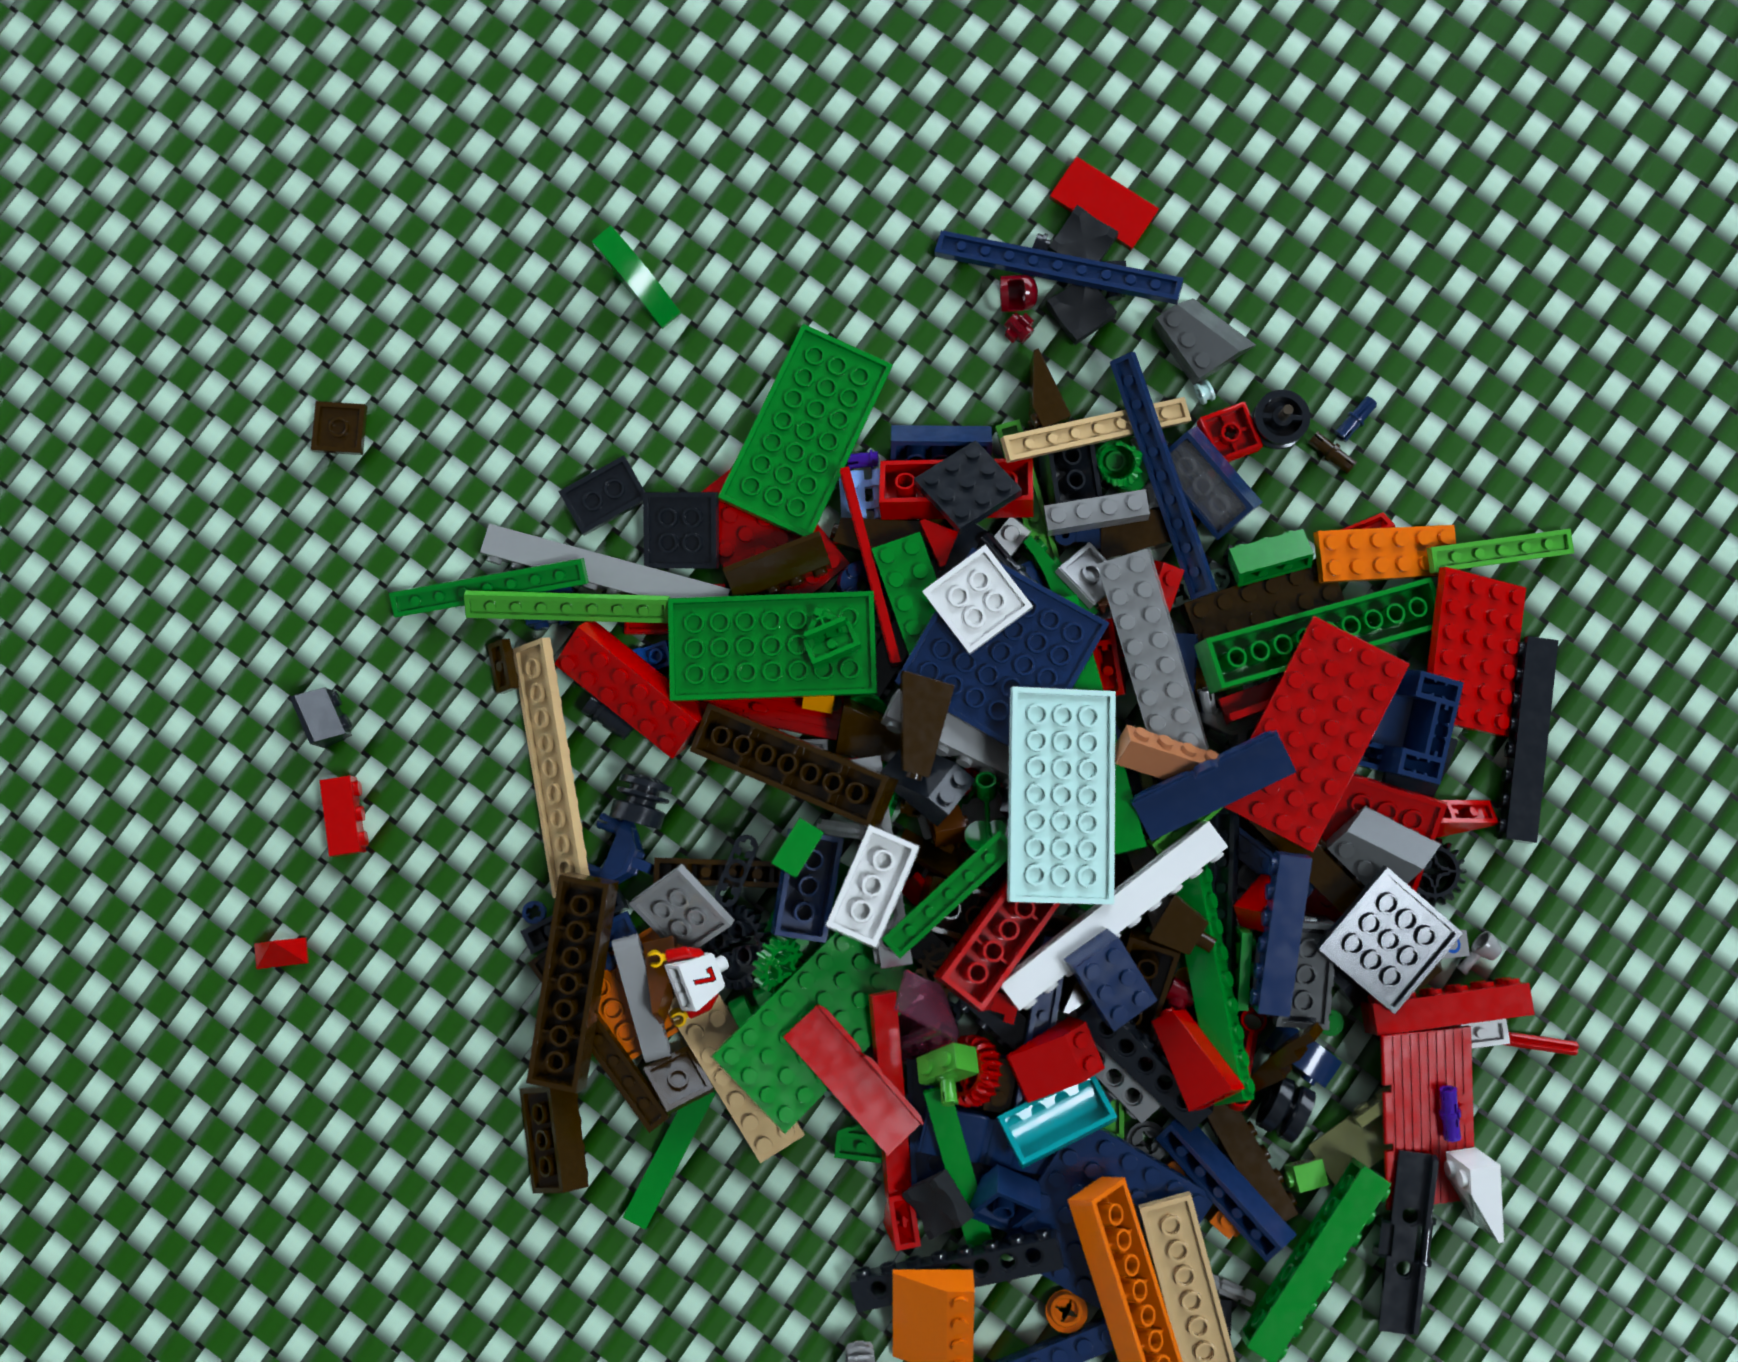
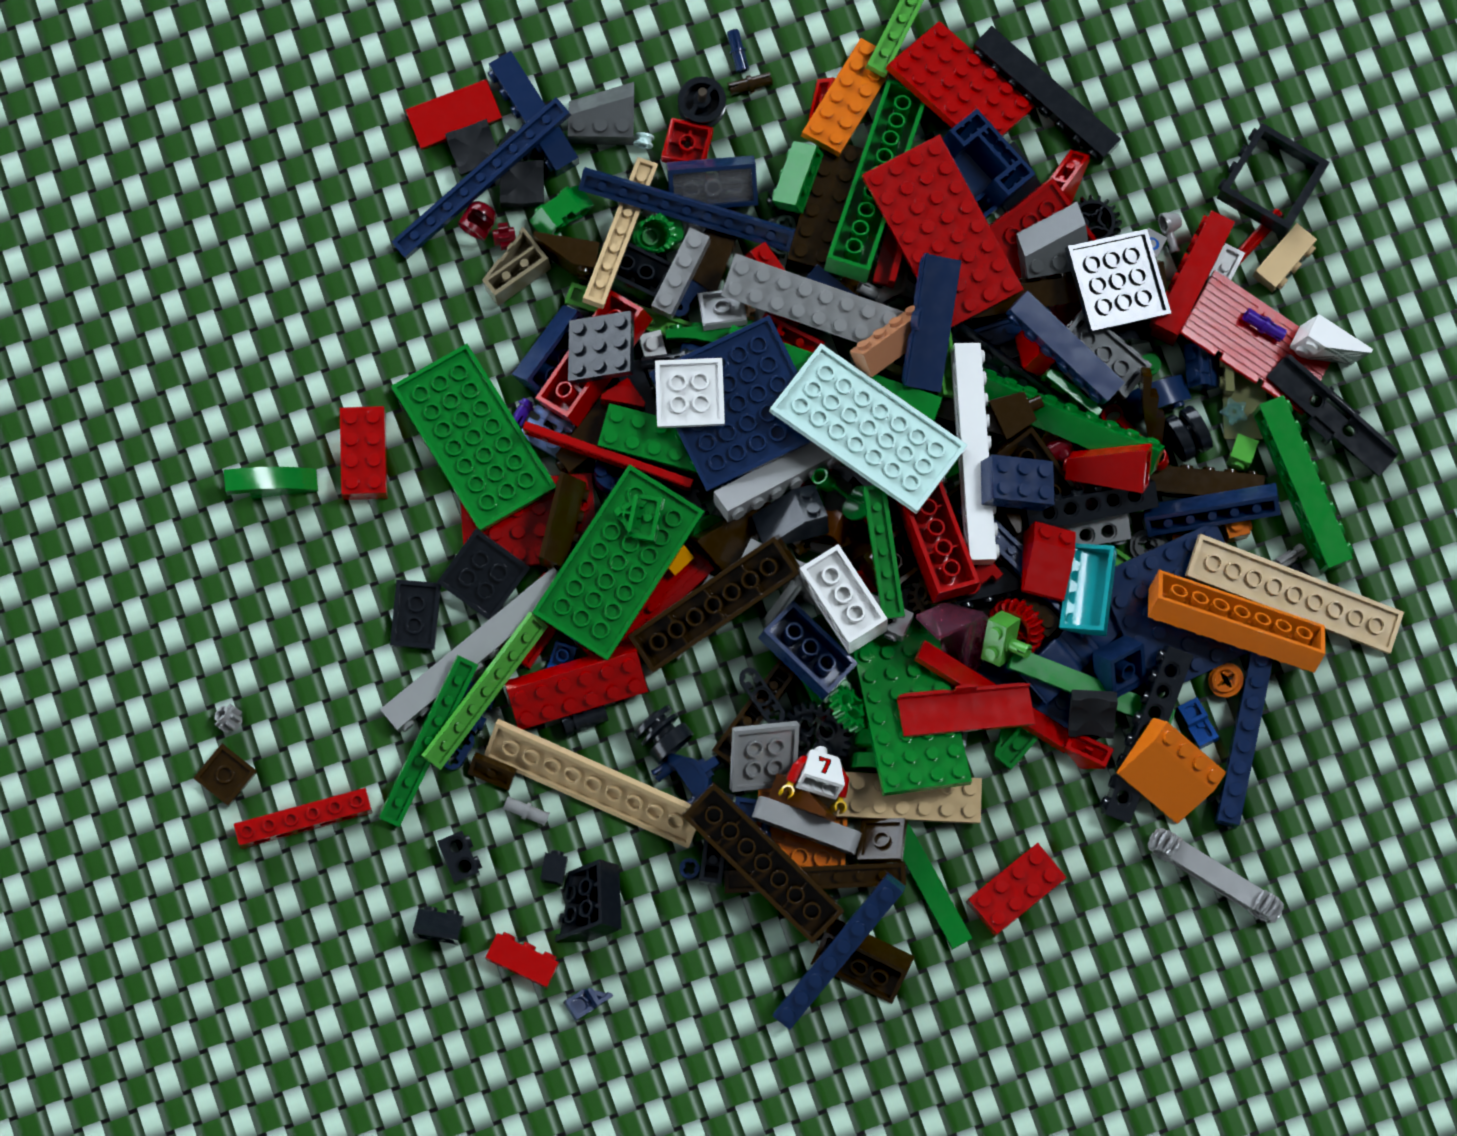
camera: 65 degrees left, 5 degrees down
red slope [254,937,309,969] -> none
green slope [771,818,824,878] -> none
dark brown slope [900,671,955,781] -> none
black plate [1032,233,1051,251] -> none
none -> light grey gear [215,704,242,733]
none -> red brick [234,788,373,849]
none -> red brick [340,406,388,500]
none -> black brick [437,831,482,885]
none -> dark blue beam [444,732,475,771]
none -> dark tan wedge [482,227,552,306]
none -> dark blue brick [488,51,579,177]
none -> light grey pin [503,796,550,826]
none -> green brick [529,185,594,235]
none -> black brick [540,850,568,886]
none -> black wedge [555,859,622,943]
none -> dark blue slope [563,988,613,1021]
none -> dark blue brick [772,873,906,1030]
none -> red brick [966,843,1067,937]
none -> blue slope [1177,697,1219,749]
none -> dark blue brick [1183,343,1219,391]
none -> black window [1217,123,1330,237]
none -> clear light blue plate [1220,398,1248,426]
none -> tan brick [1252,223,1317,293]

